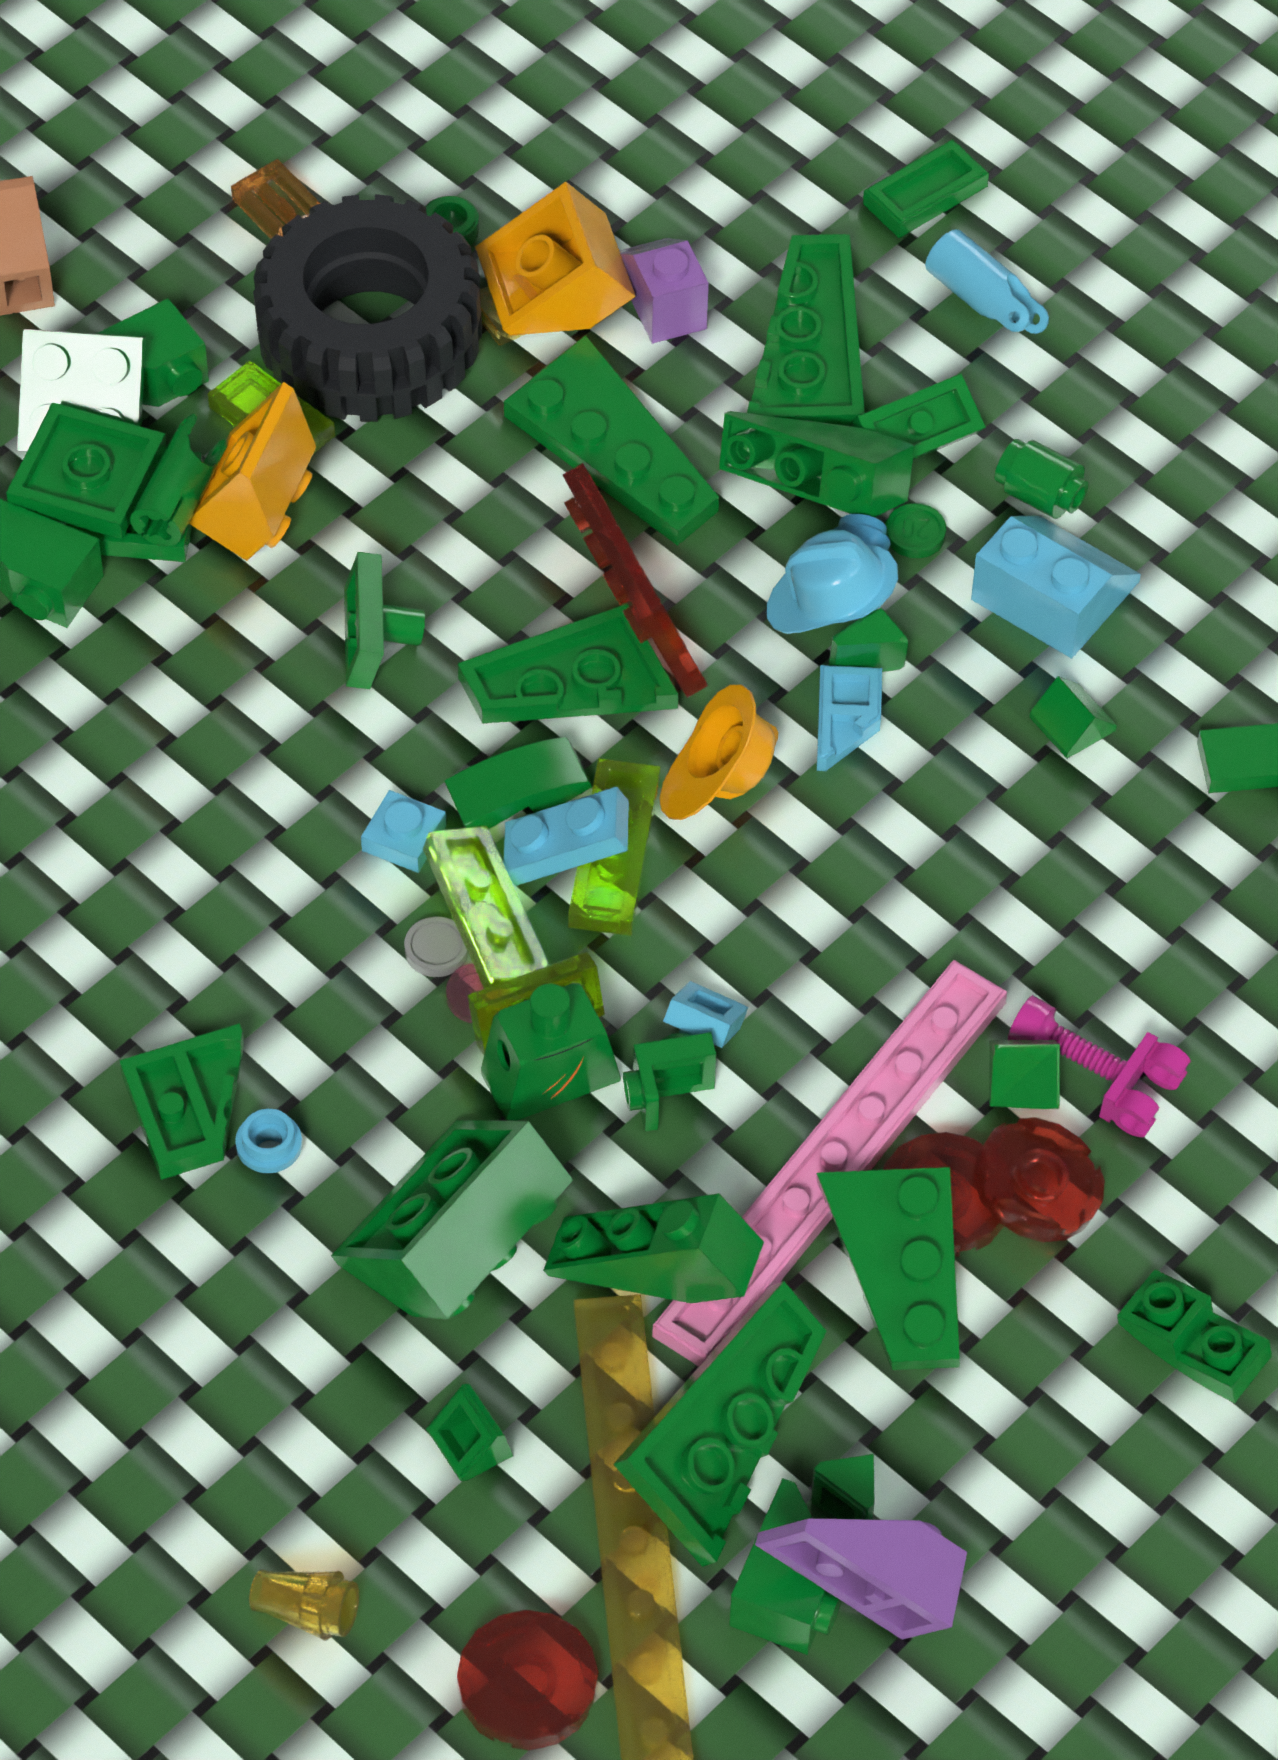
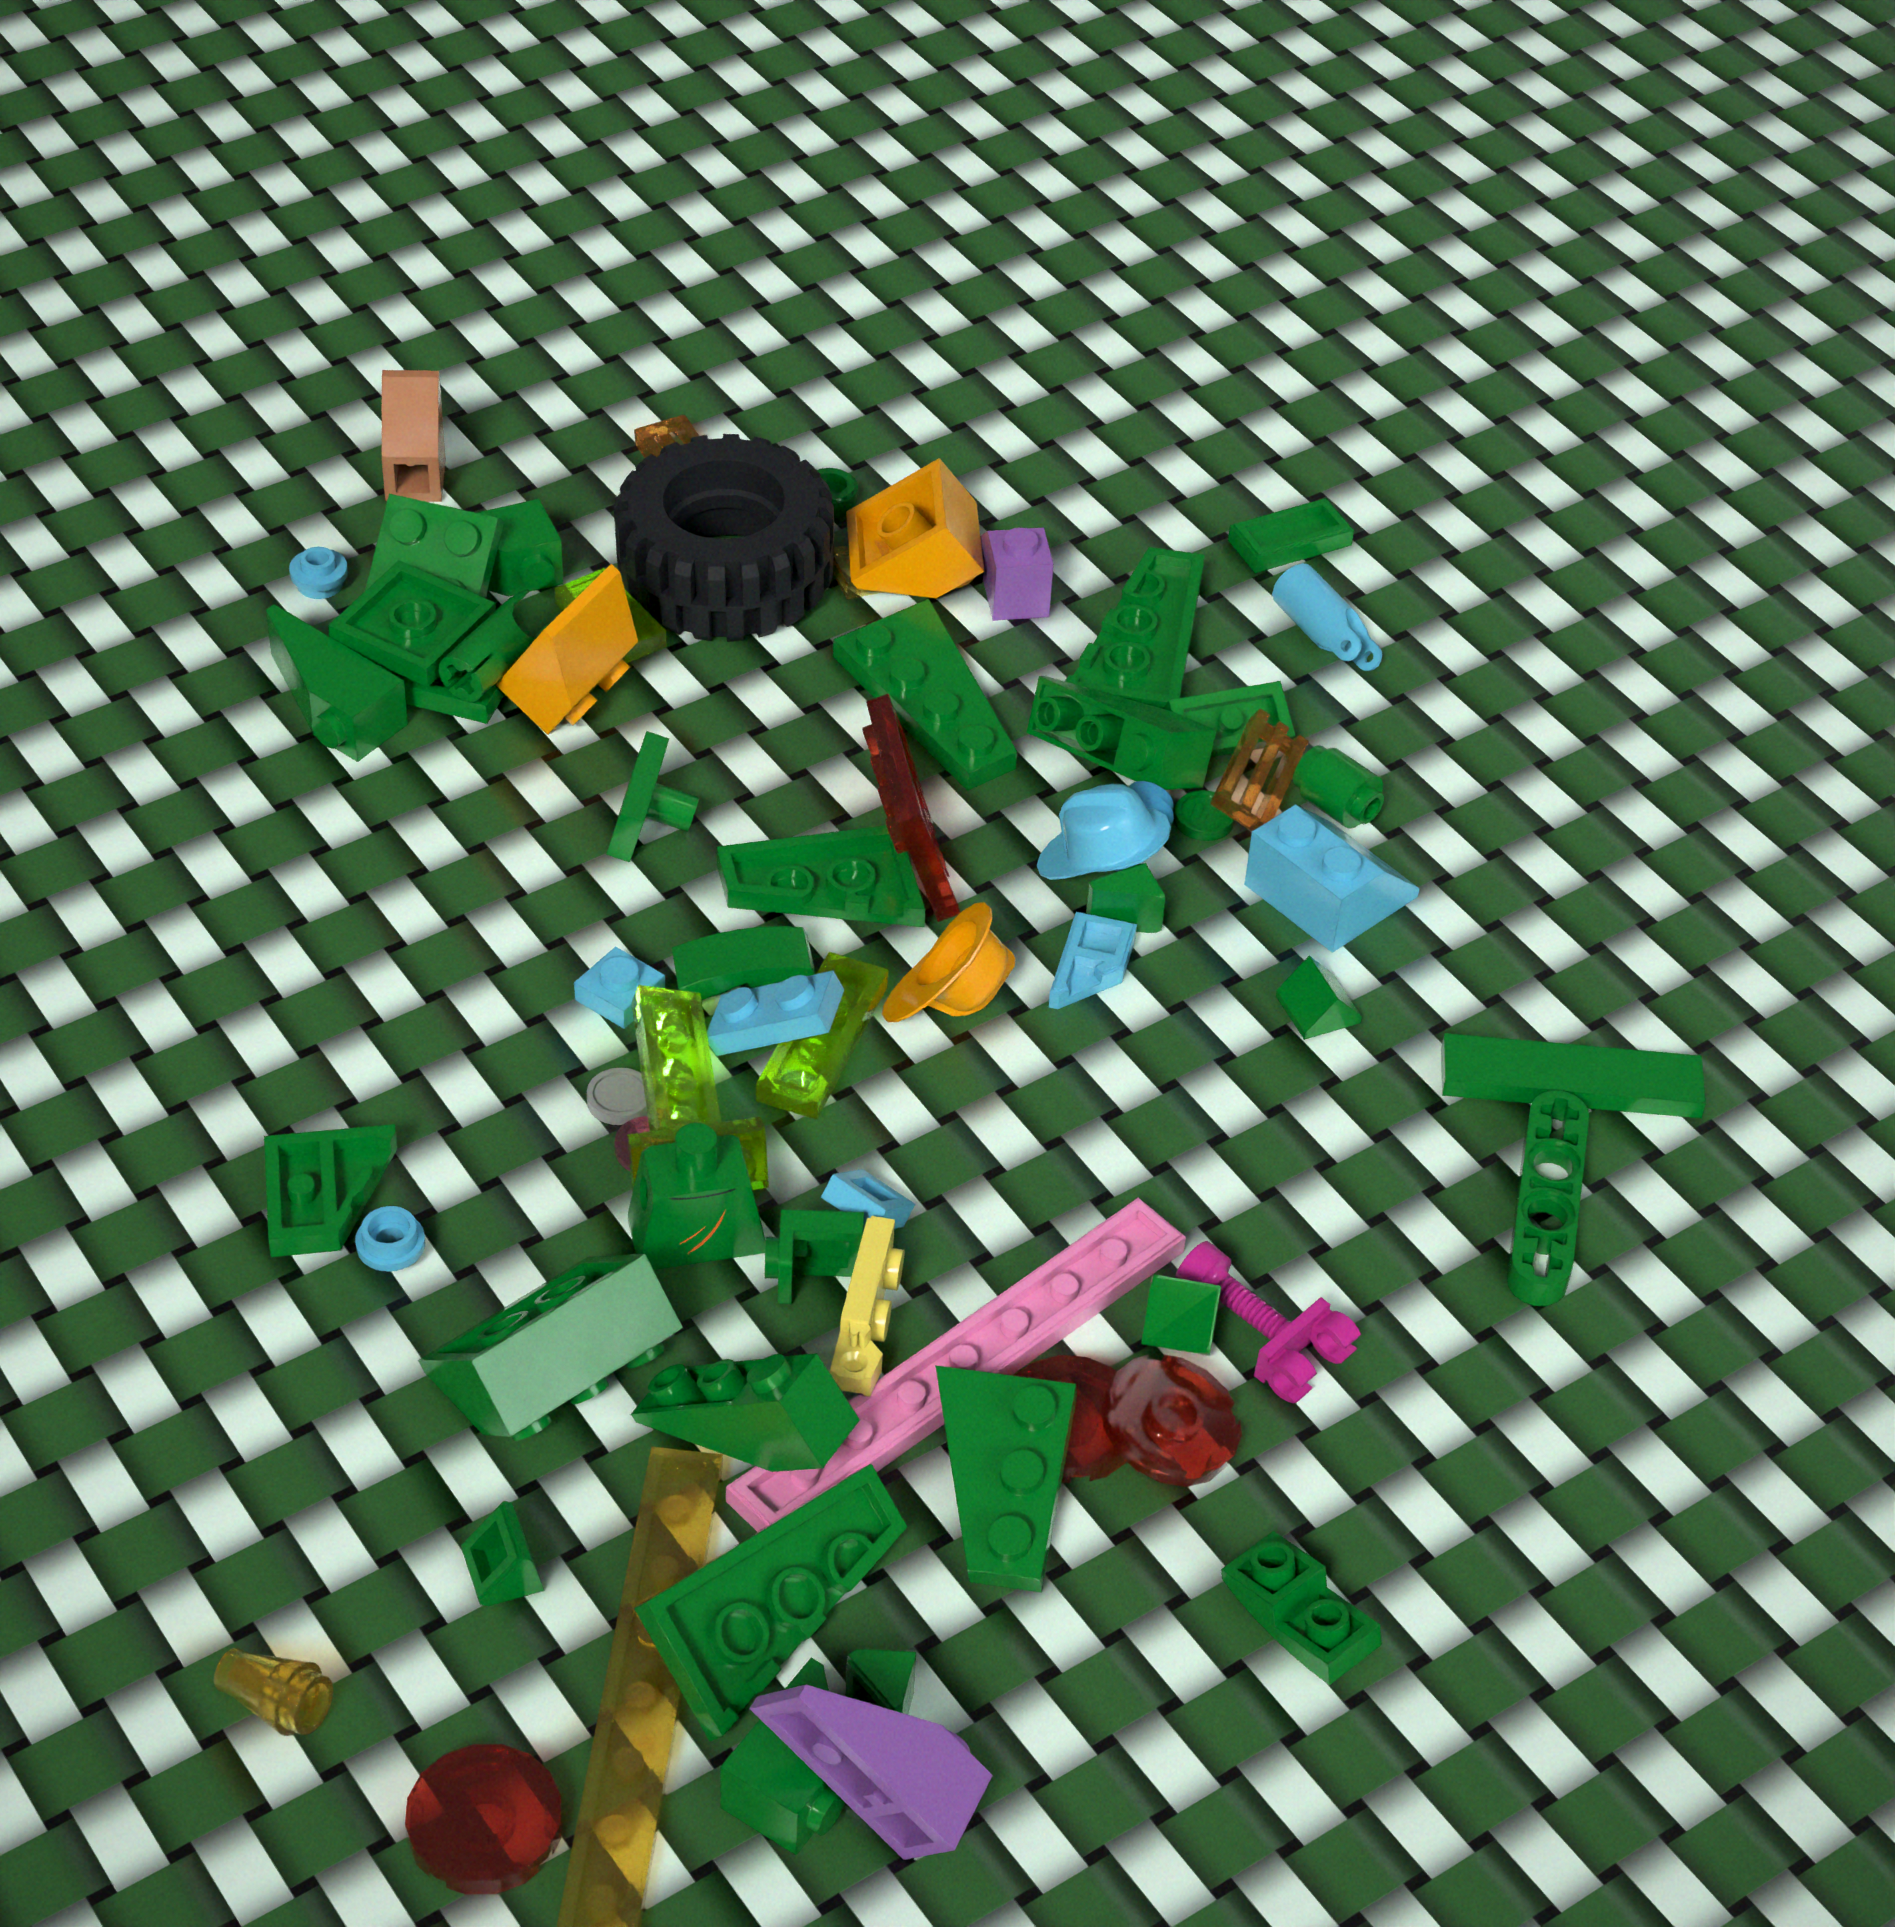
camera: 10 degrees right, 10 degrees down
none -> light yellow hinge [829,1216,905,1397]
none -> clear orange tile [1210,708,1309,831]

